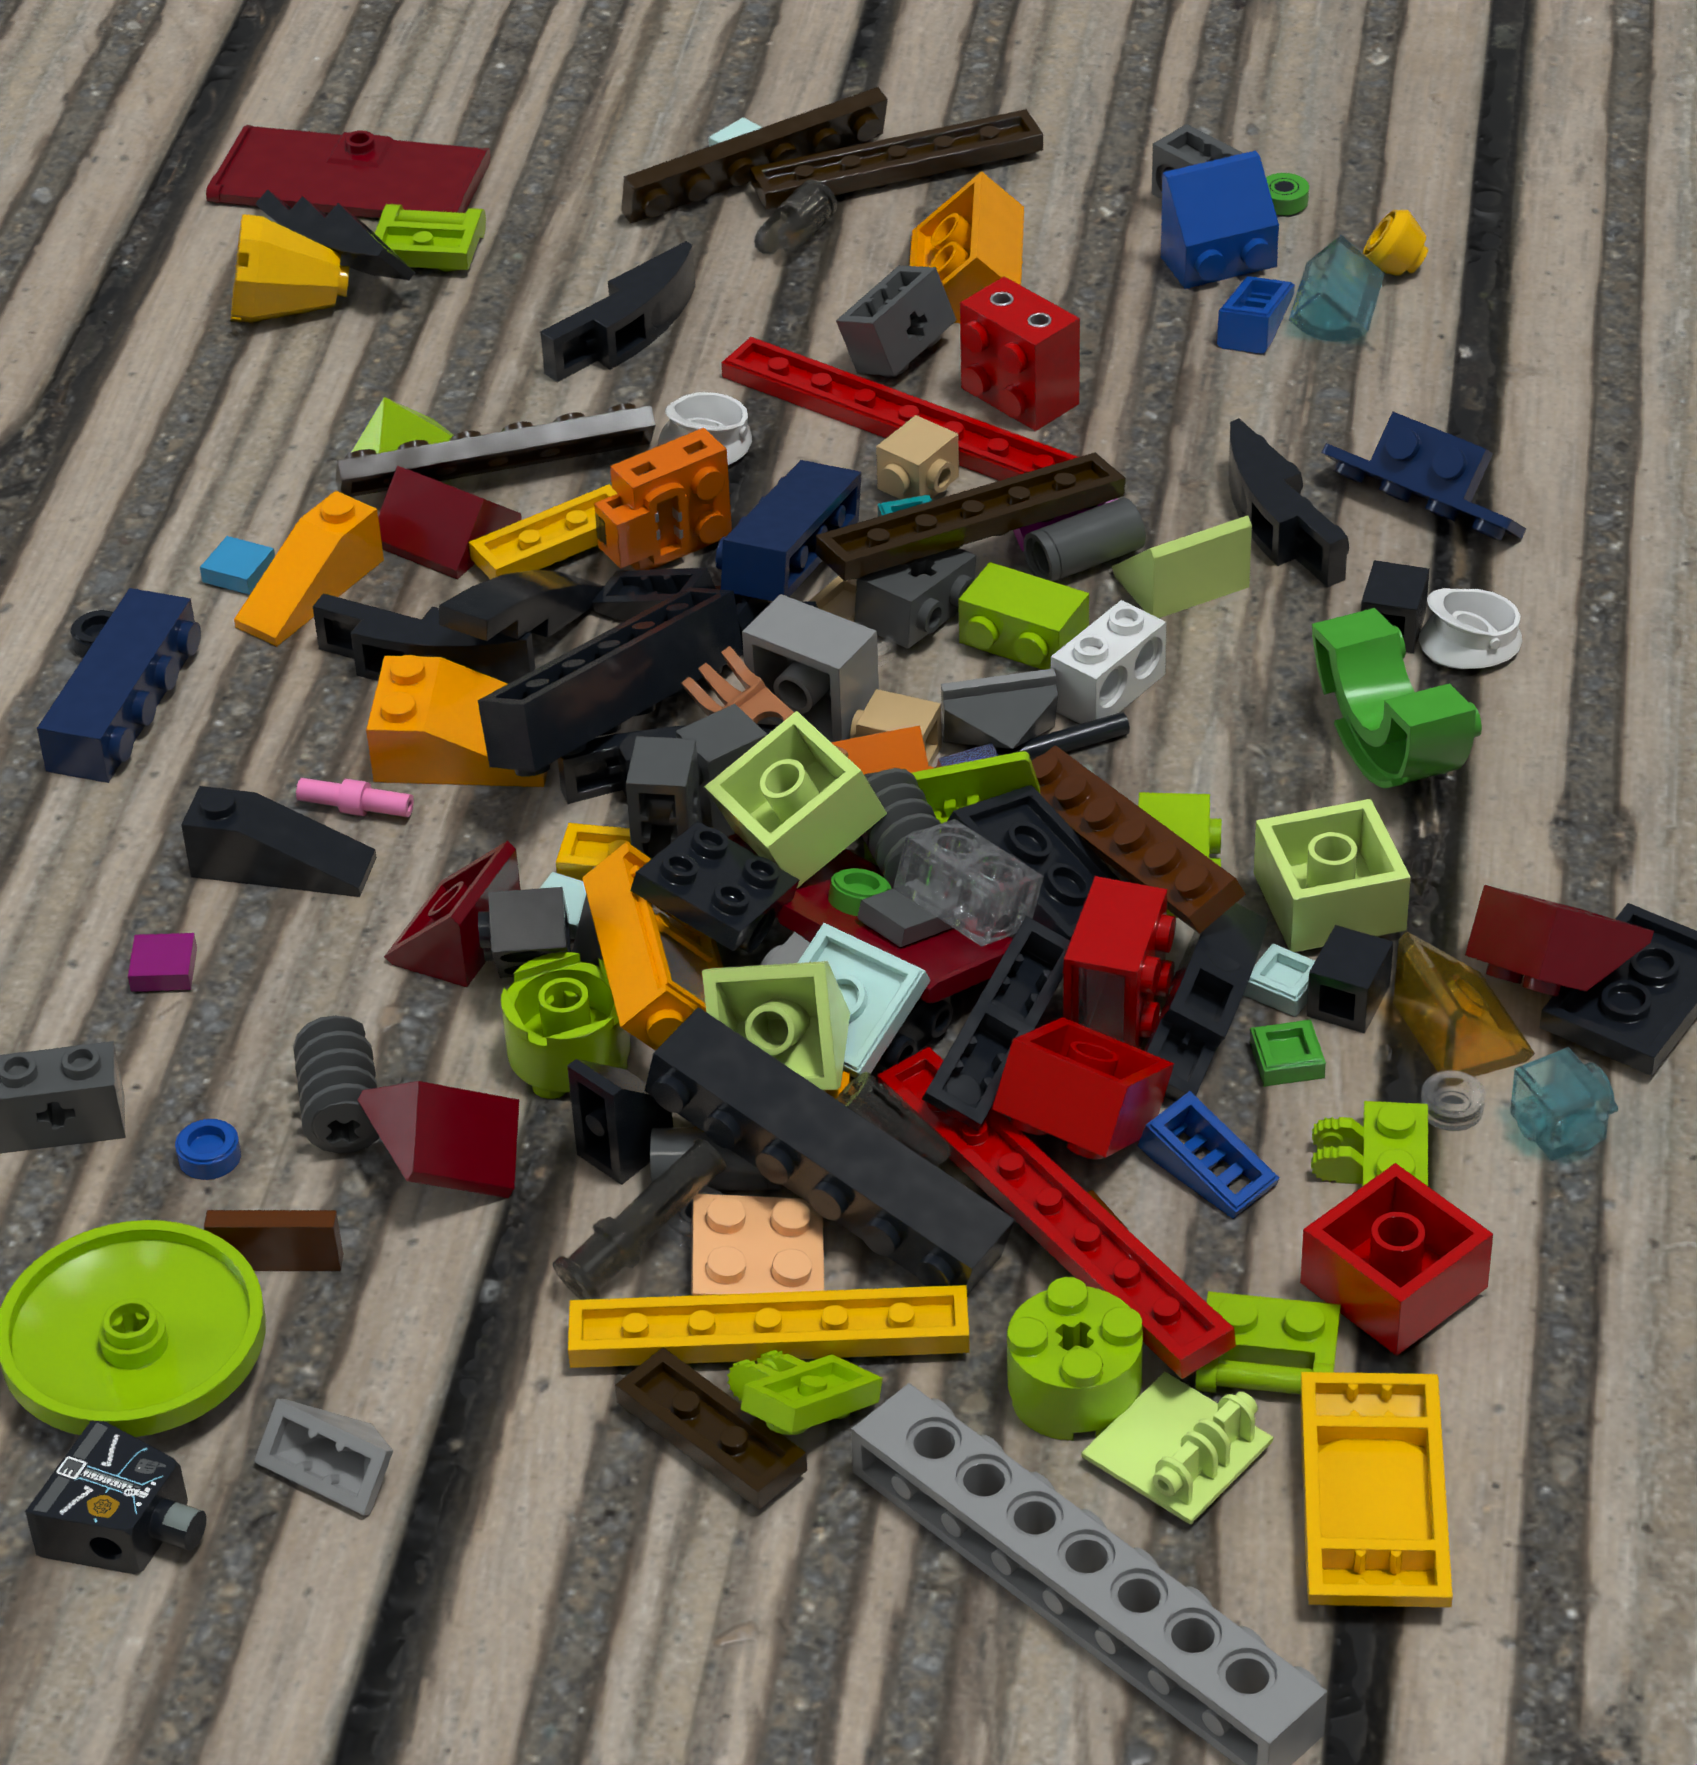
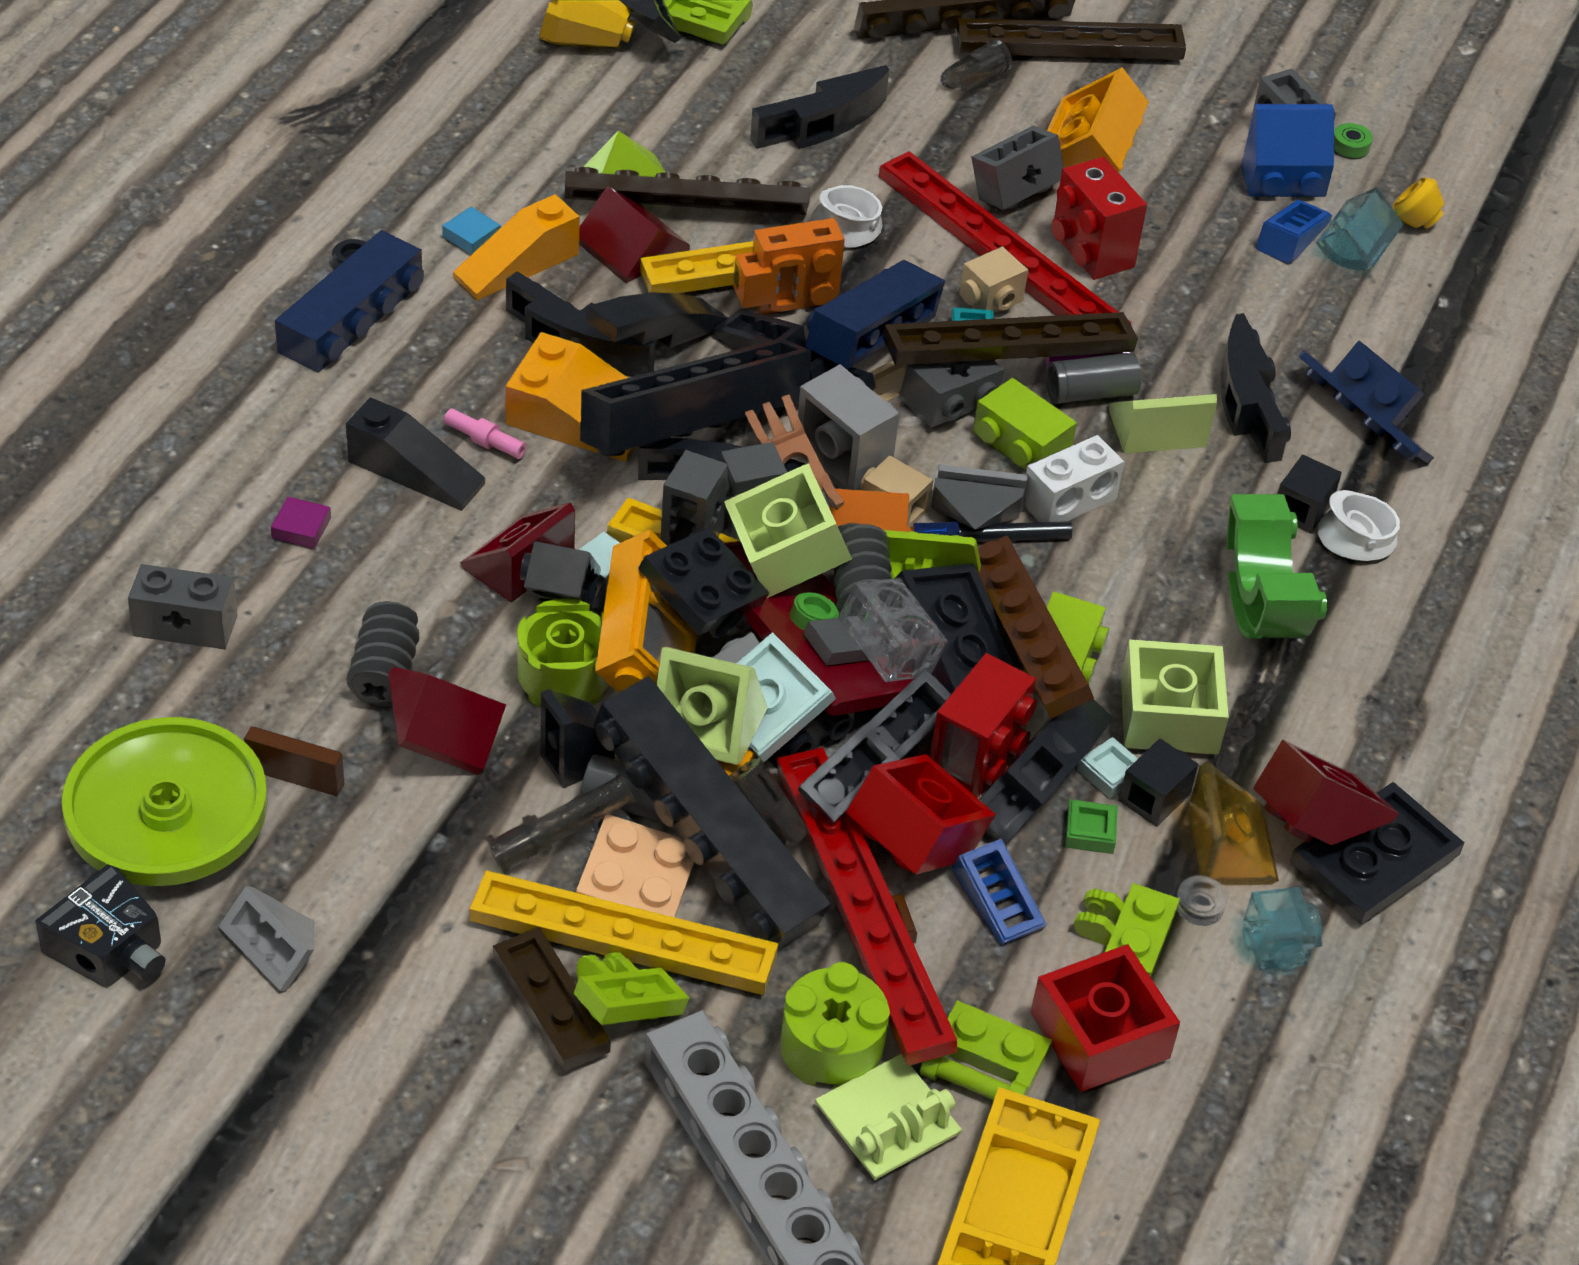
camera: 10 degrees right, 5 degrees up
blue tile [175,1119,241,1180] -> none

